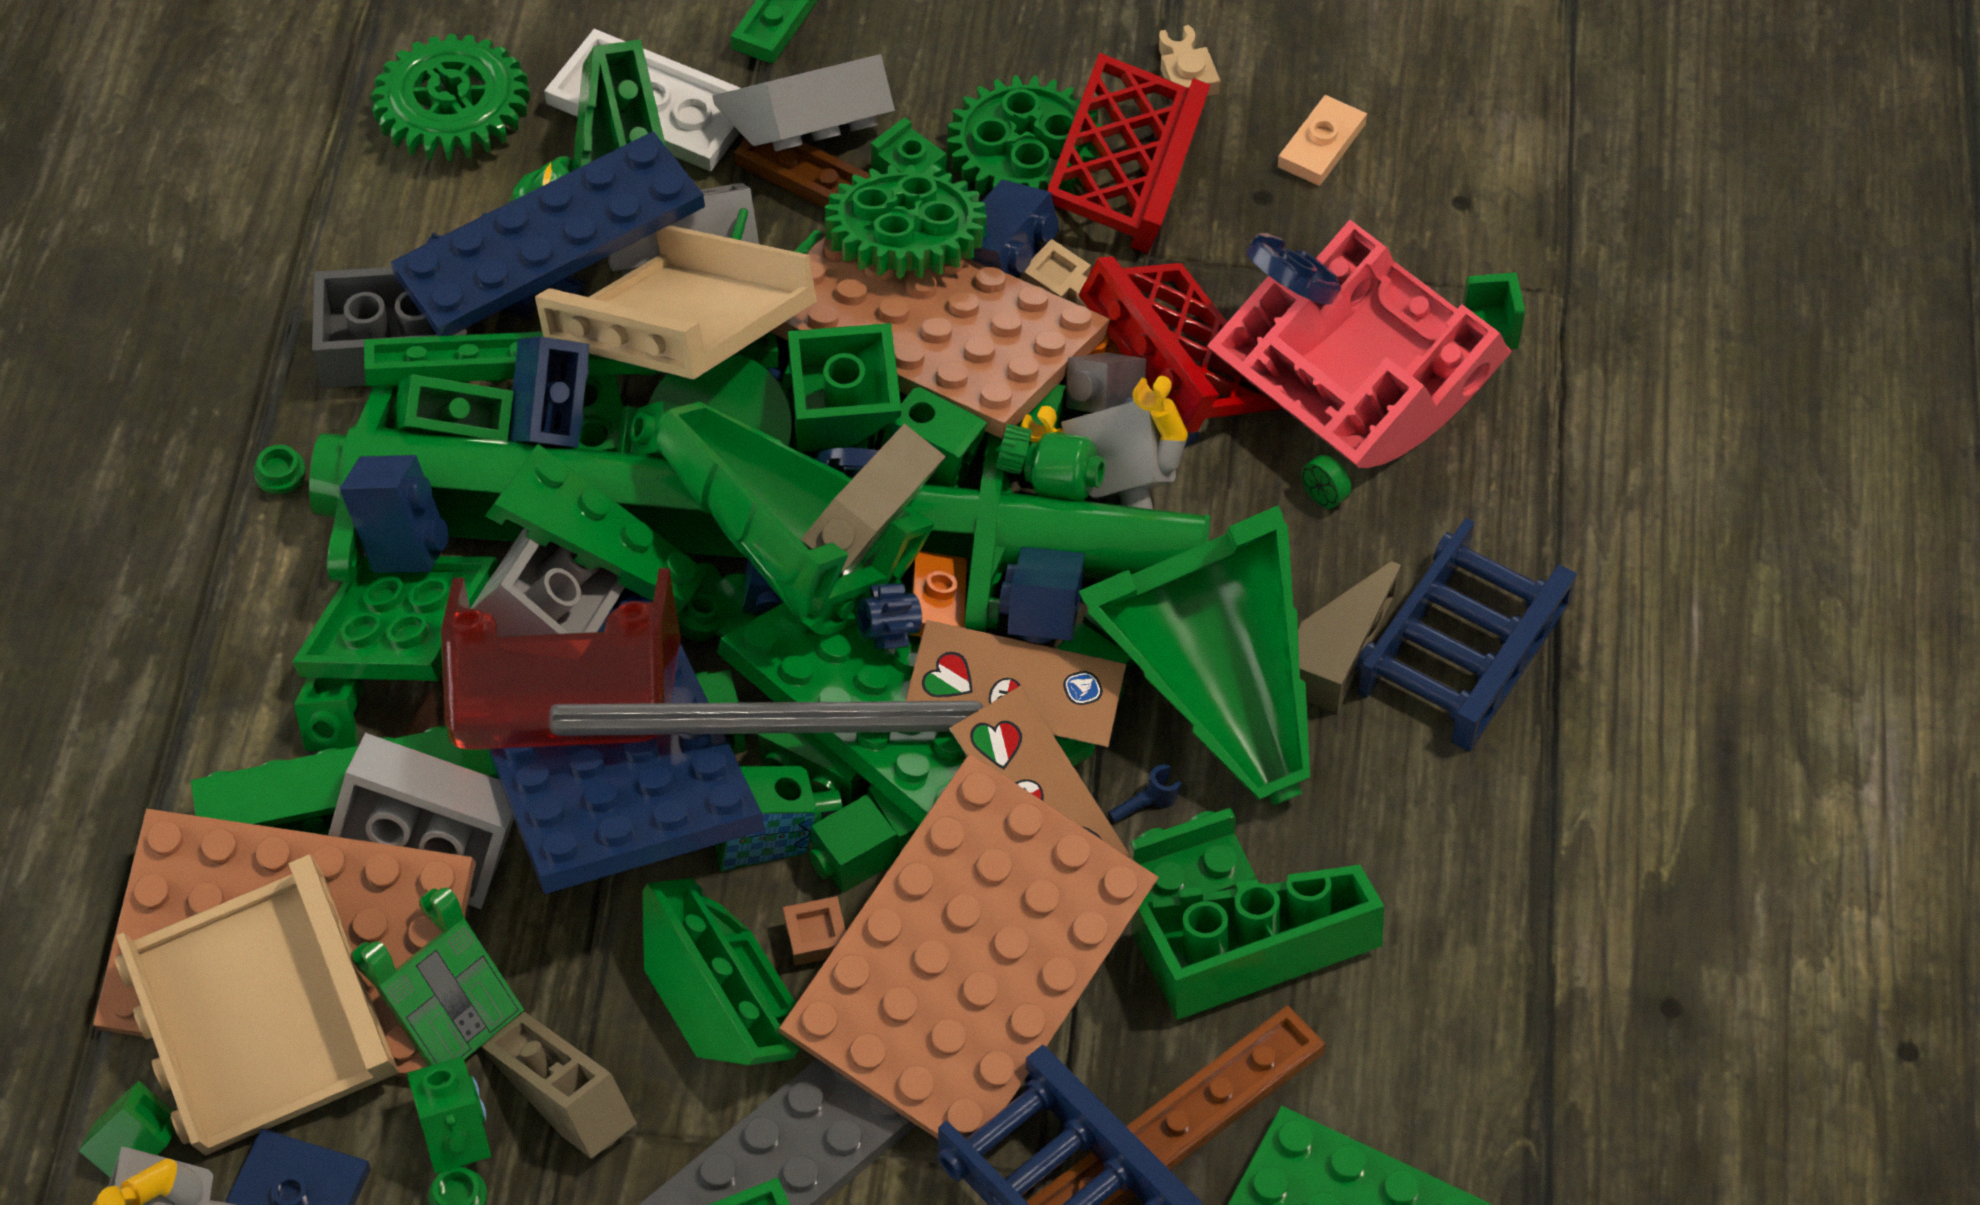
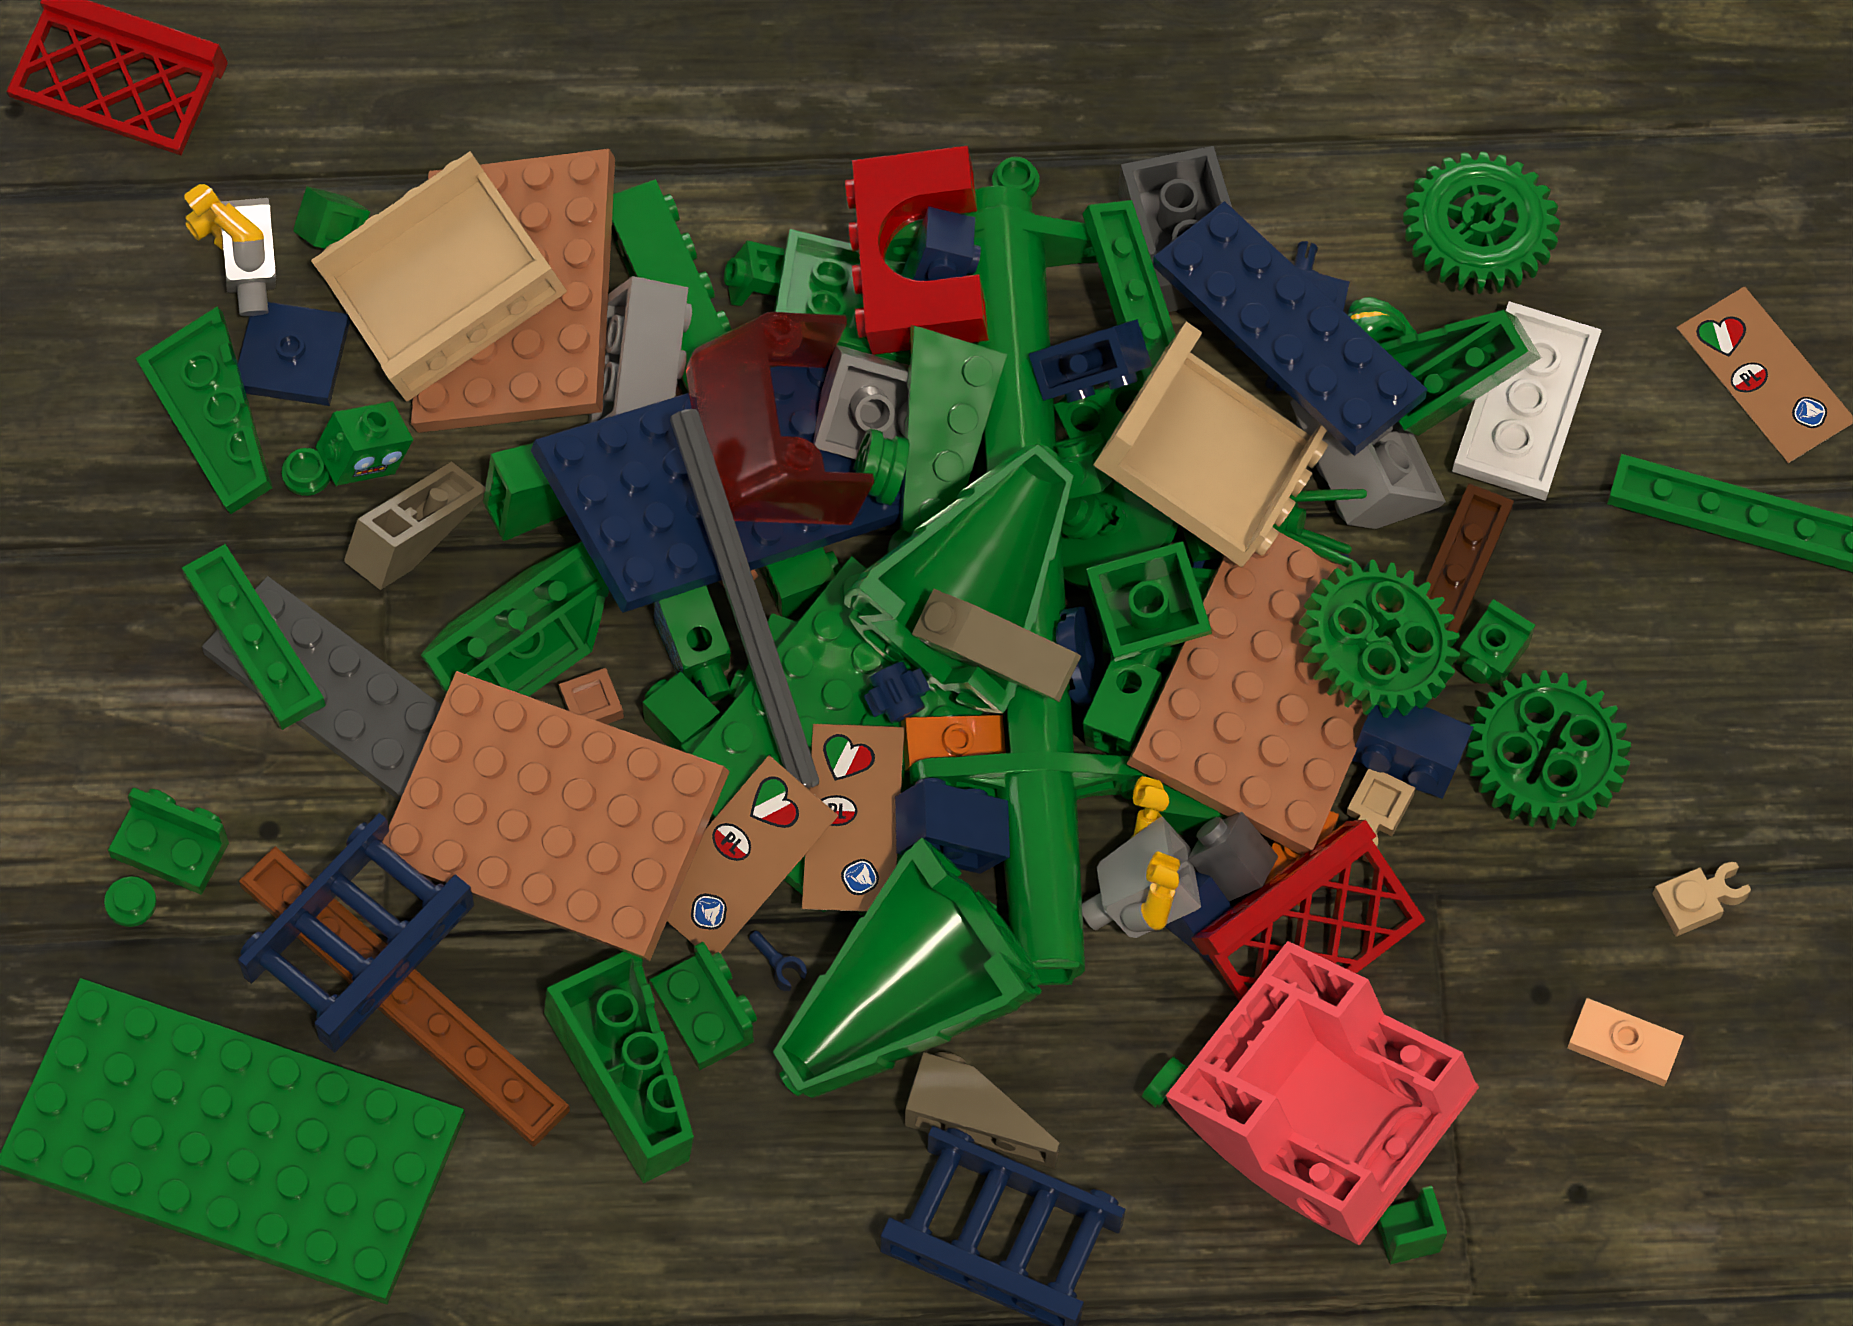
camera: 80 degrees right, 10 degrees up
green flag [351,887,524,1066] -> none
green brick [393,374,514,441] -> none
light grey slope [712,54,895,151] -> none
green axle [995,423,1032,474] -> none
green head [1024,432,1105,501] -> none
red fence [1047,52,1211,254] -> none
dark blue tile [1246,233,1341,305] -> none
none -> green torso [483,443,567,541]
none -> red arch [845,146,989,355]
none -> green wheel [850,429,910,506]

